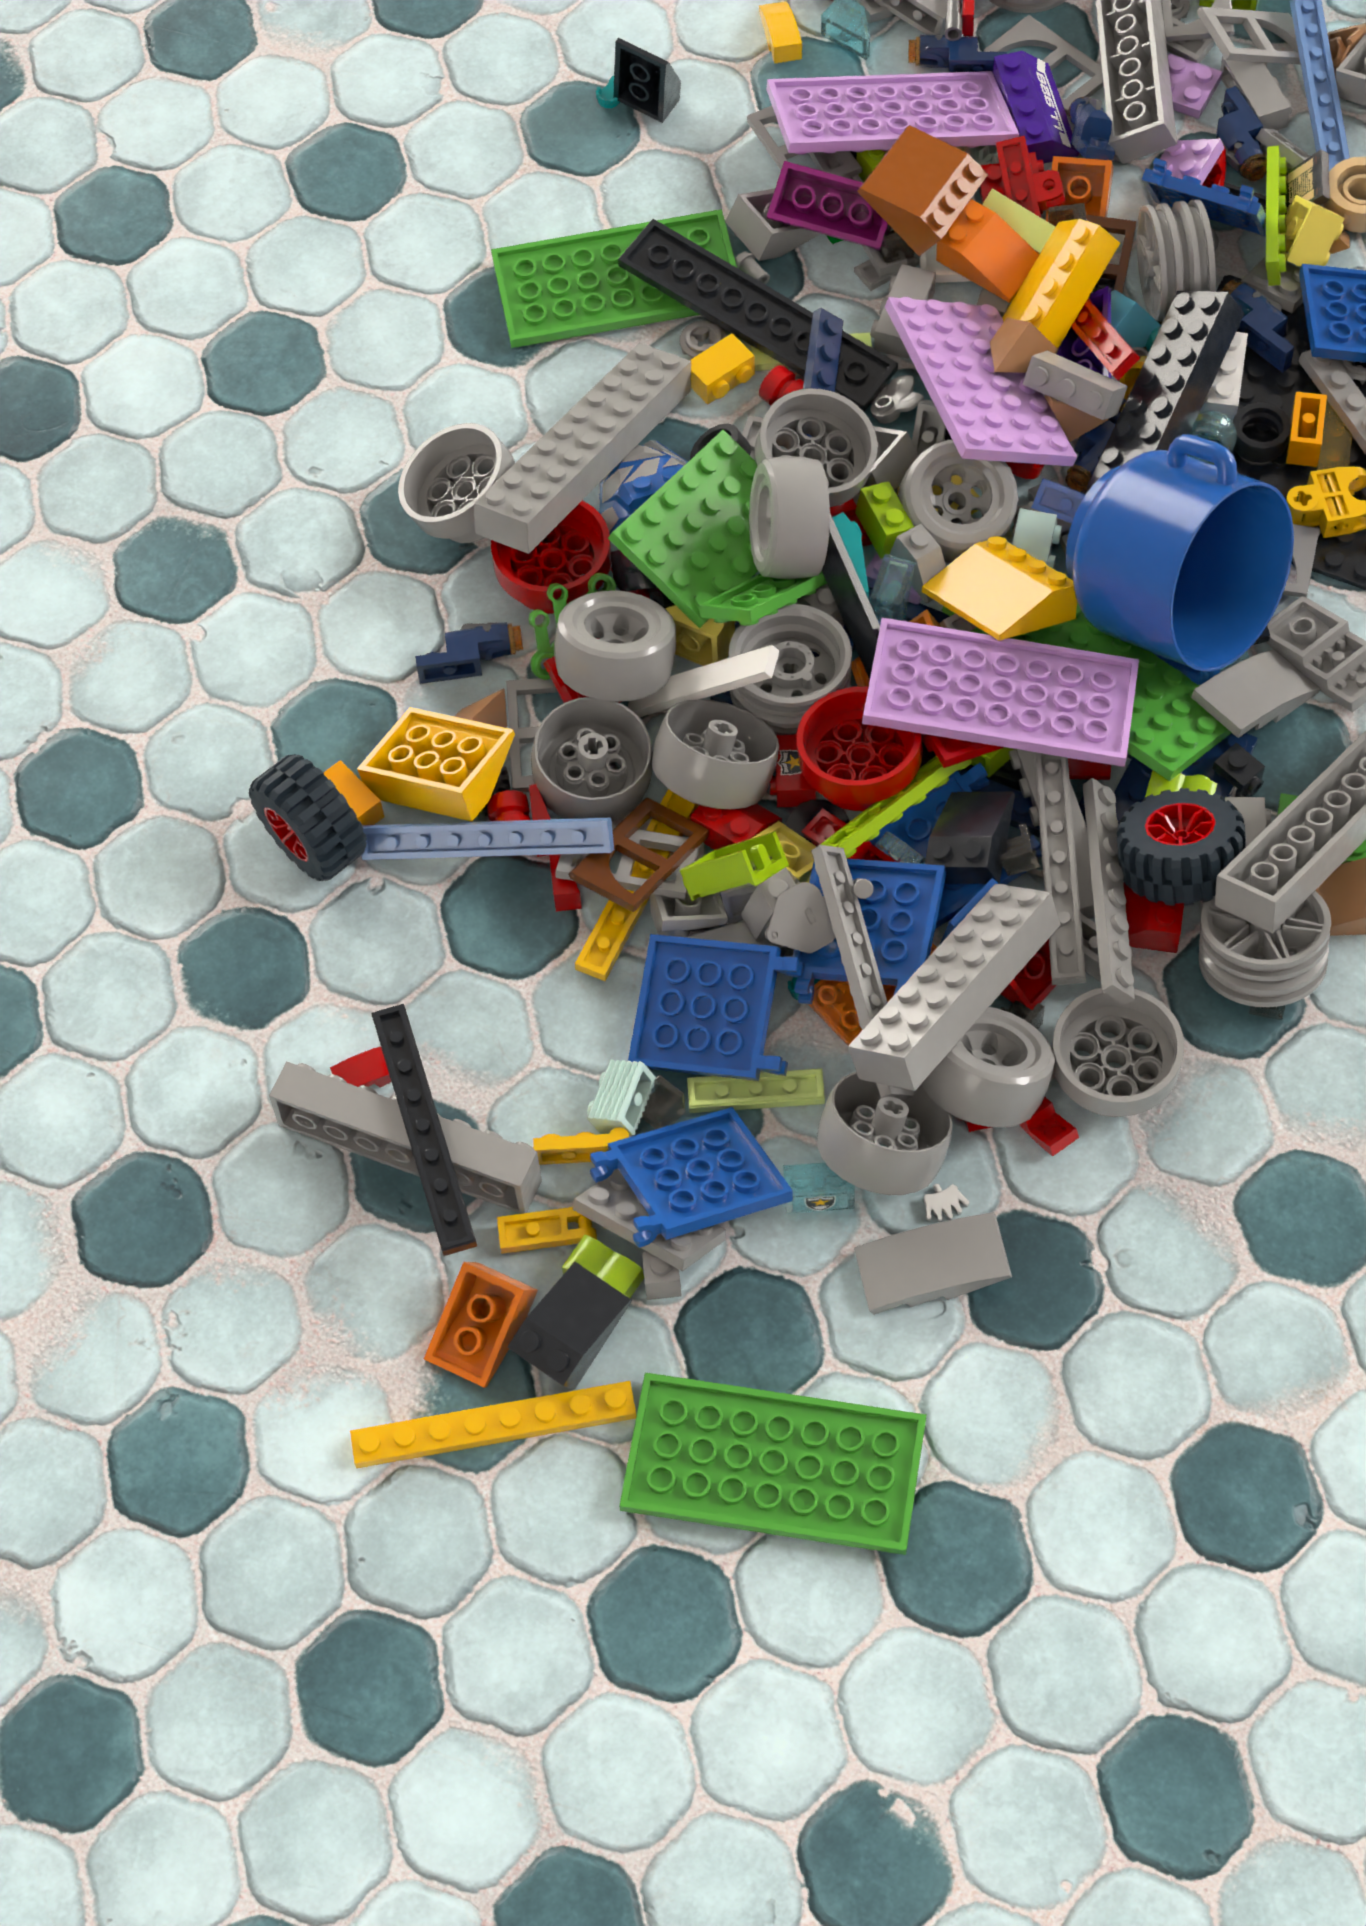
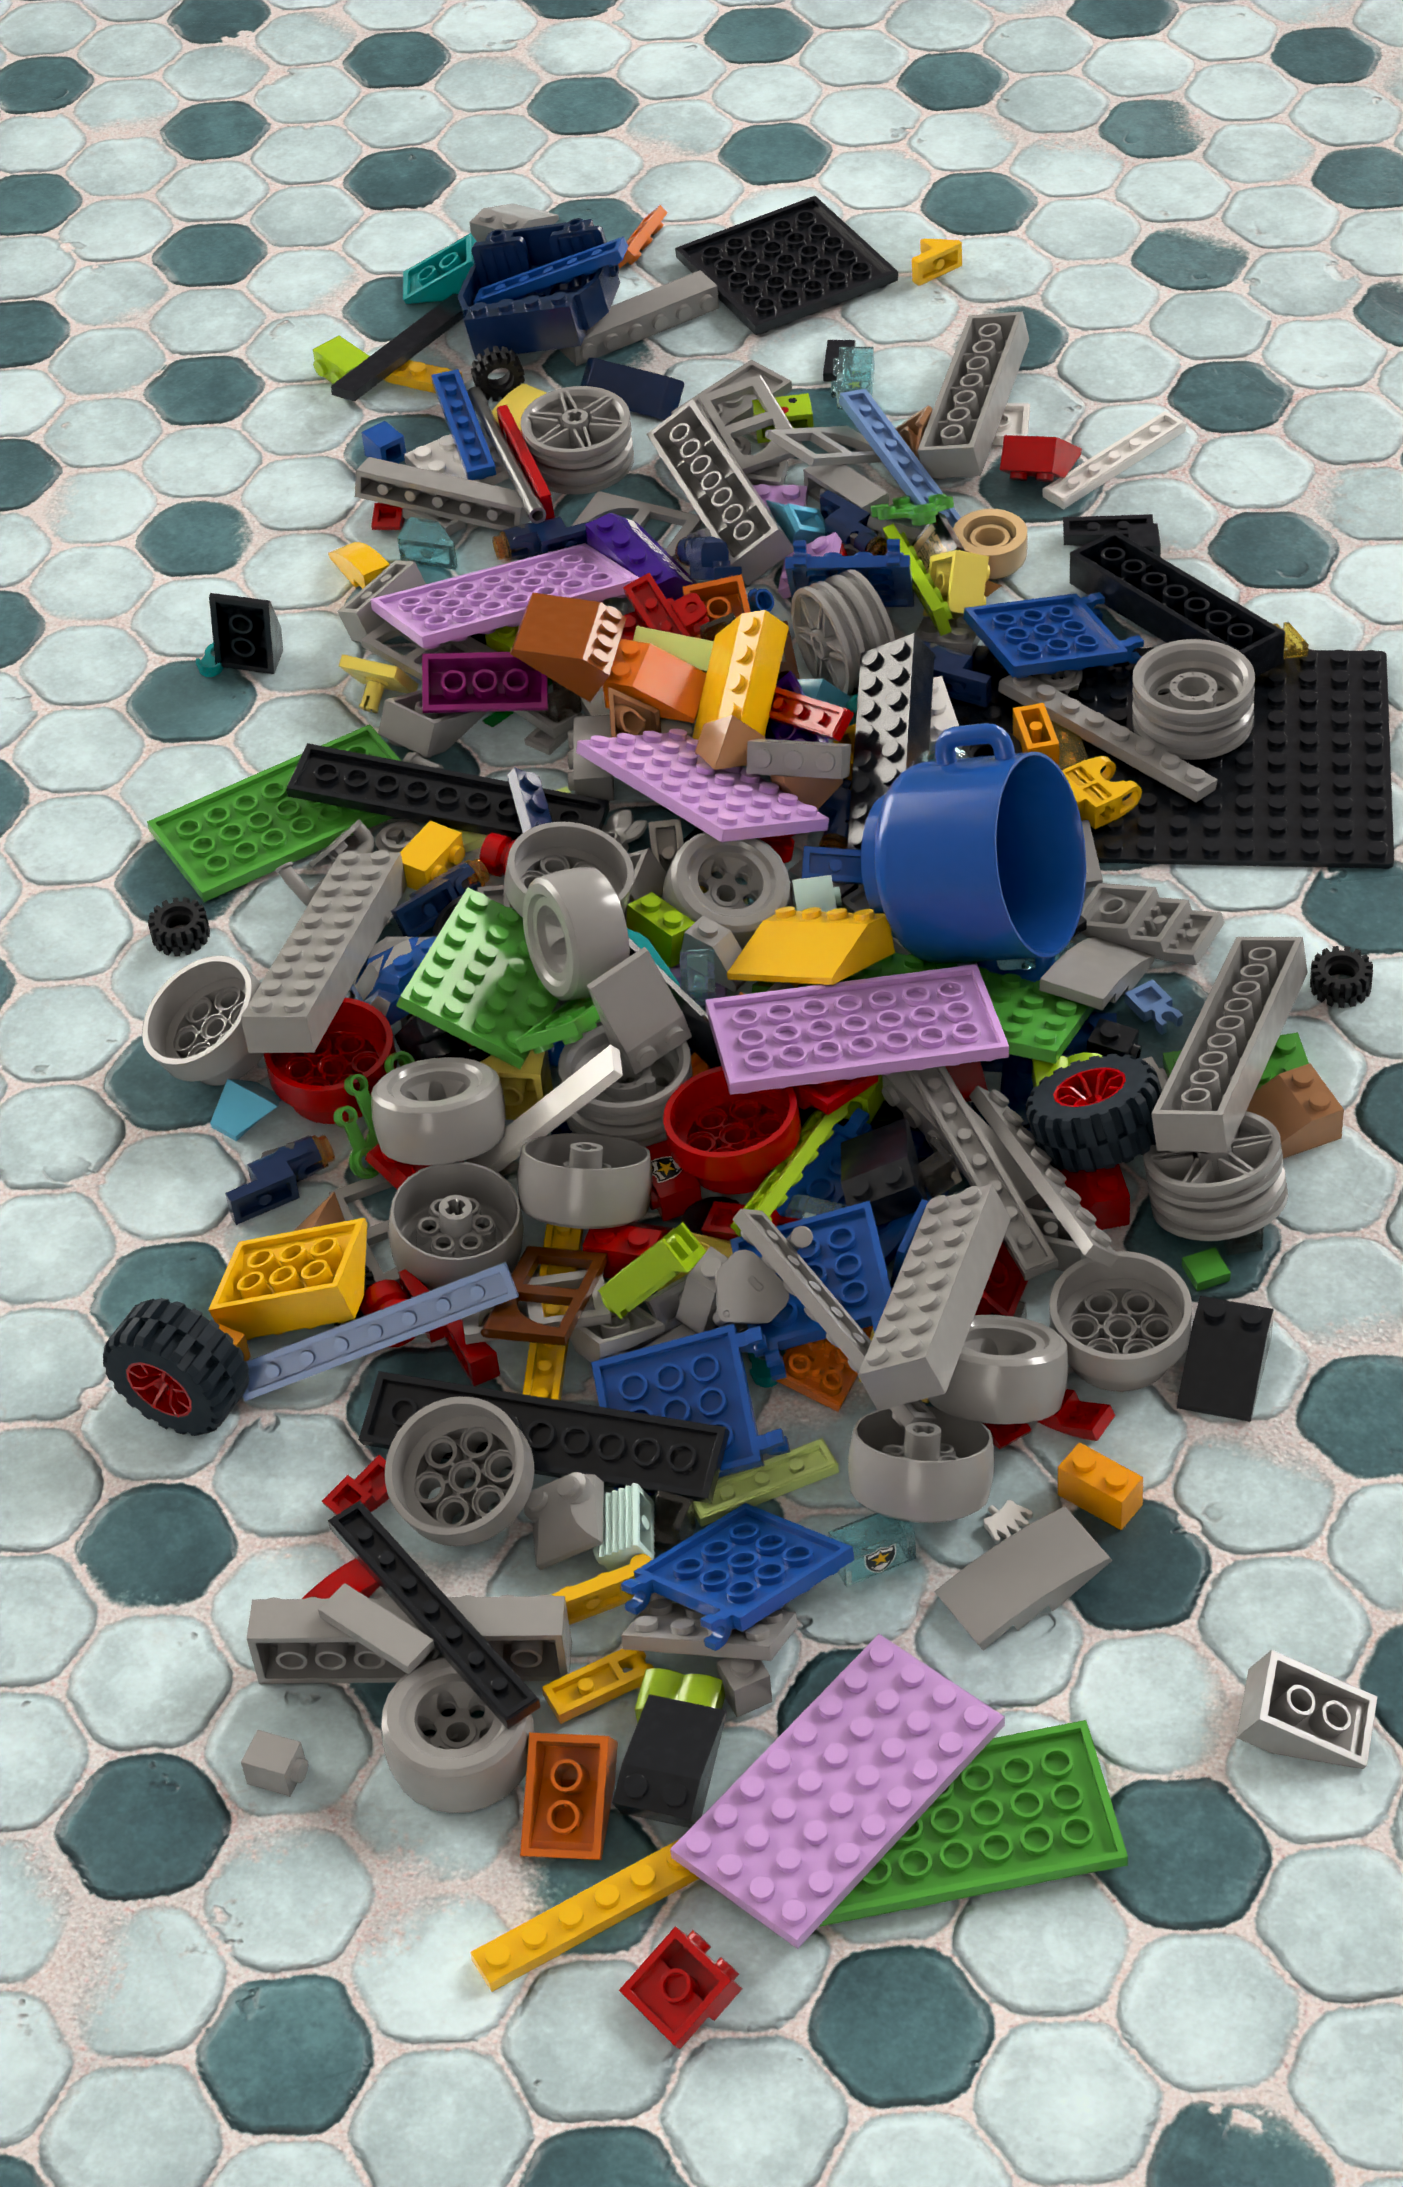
camera: 20 degrees left, 15 degrees down
none -> black tyre [148,897,210,956]
none -> medium azure slope [210,1079,281,1141]
none -> light grey brick [241,1730,308,1796]
none -> light grey piece [275,819,375,906]
none -> light grey tile [318,1583,435,1675]
none -> red slope [322,1455,390,1515]
none -> light grey brick [337,560,426,642]
none -> light yellow tile [339,654,419,713]
none -> black plate [358,1371,730,1504]
none -> light grey wheel [381,1656,534,1813]
none -> light grey wheel [385,1396,534,1546]
none -> dark blue plate [391,858,490,937]
none -> light grey slope [524,1472,604,1570]
none -> light grey slope [587,947,692,1075]
none -> medium nougat slope [608,687,661,738]
none -> red plate [619,1926,742,2049]
none -> lavender plate [670,1634,1005,1949]
none -> blue plate [747,588,774,612]
none -> medium azure slope [766,500,825,545]
none -> bright green plant [871,494,954,526]
none -> light orange brick [1058,1442,1143,1530]
none -> medium blue plate [1125,979,1183,1035]
none -> black slope [1177,1296,1274,1422]
none -> bright green tile [1182,1247,1231,1291]
none -> light grey slope [1236,1650,1377,1769]

